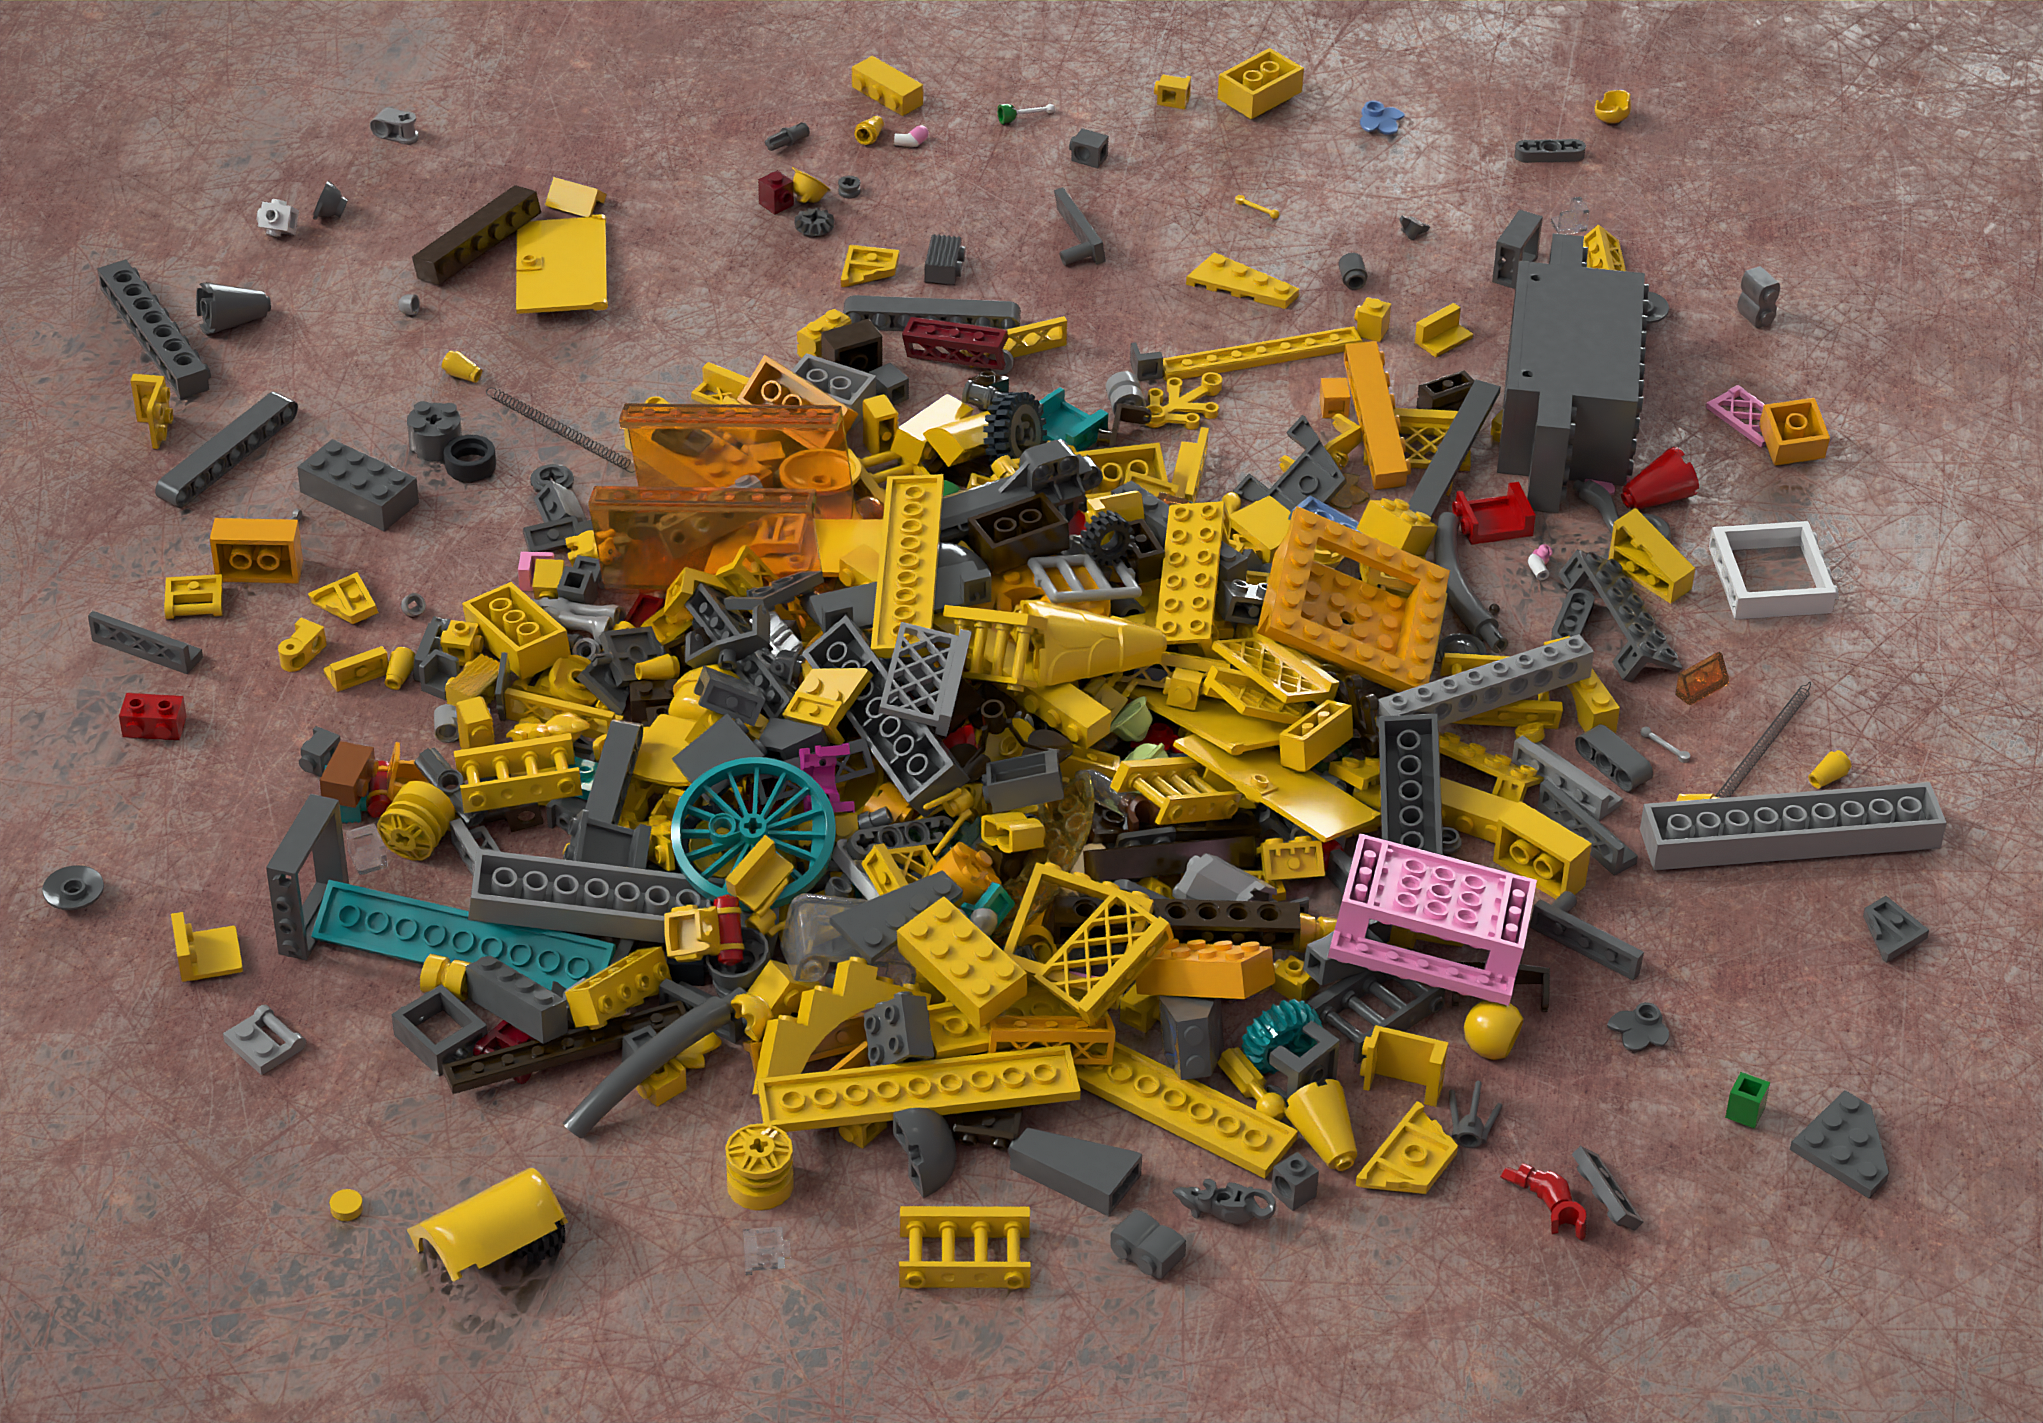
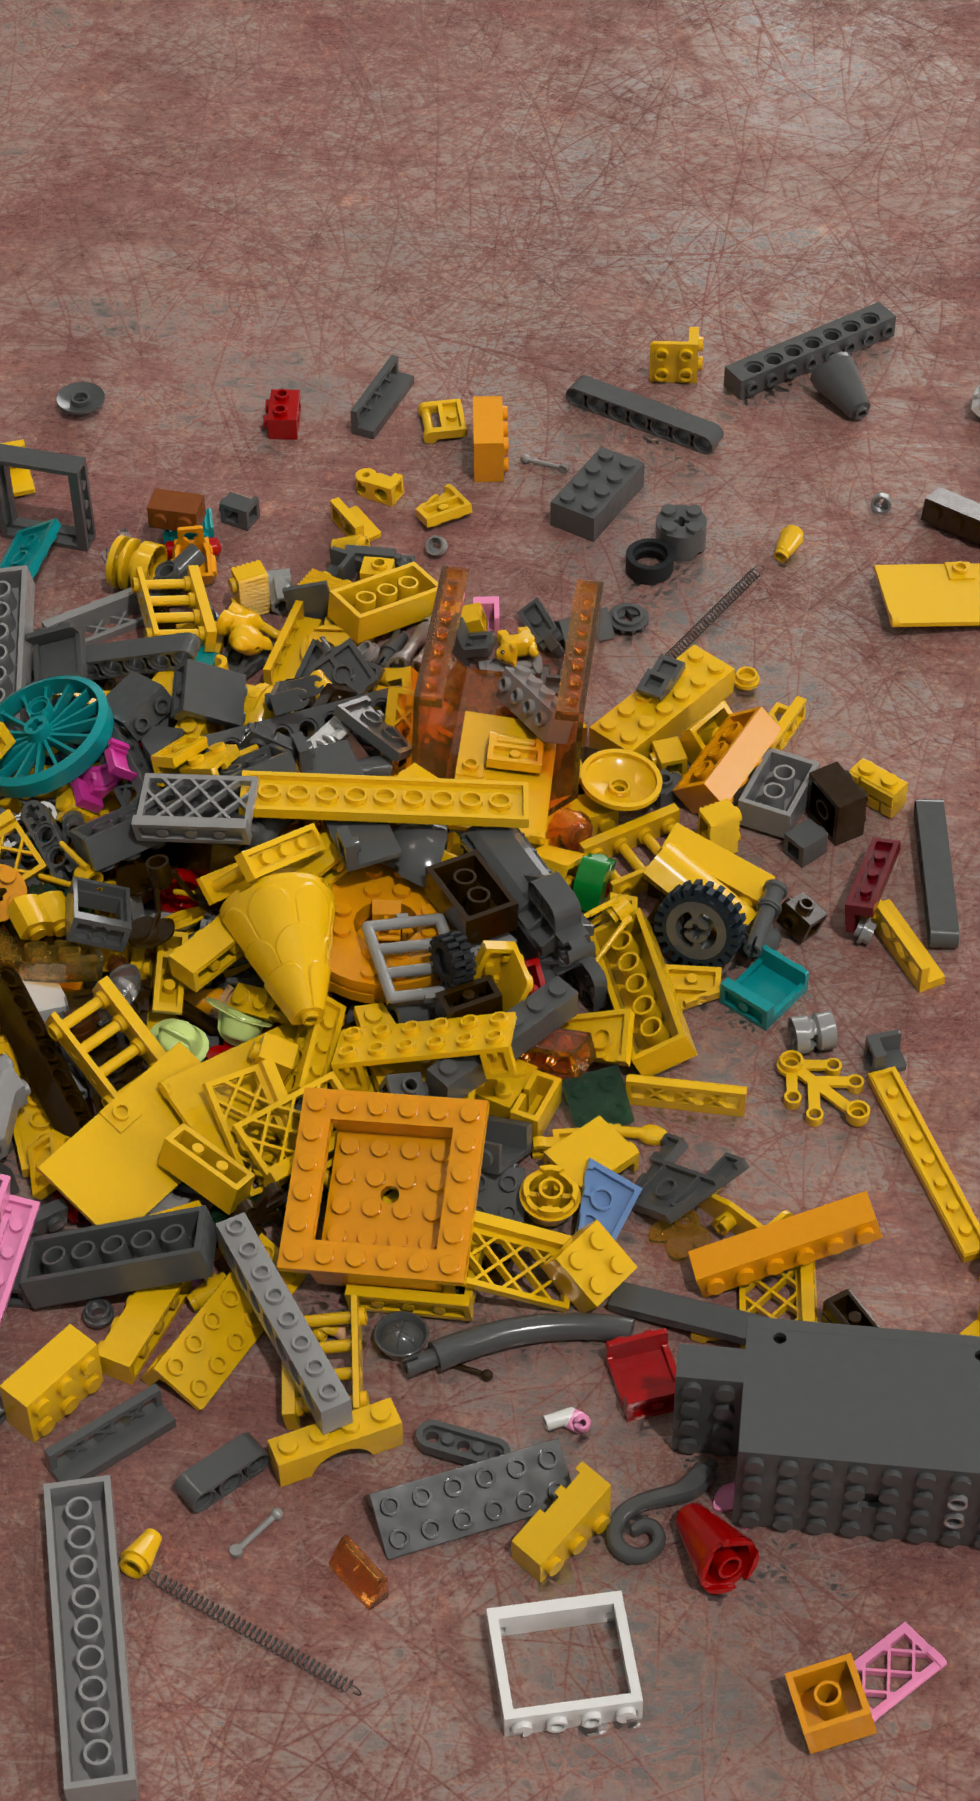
camera: 90 degrees right, 5 degrees up
dark brown piece [1097,403,1152,448] -> none
light grey fence [1512,735,1623,821] -> none
yellow tile [1515,722,1545,743] -> none
yellow cone [1808,750,1852,789] -> none

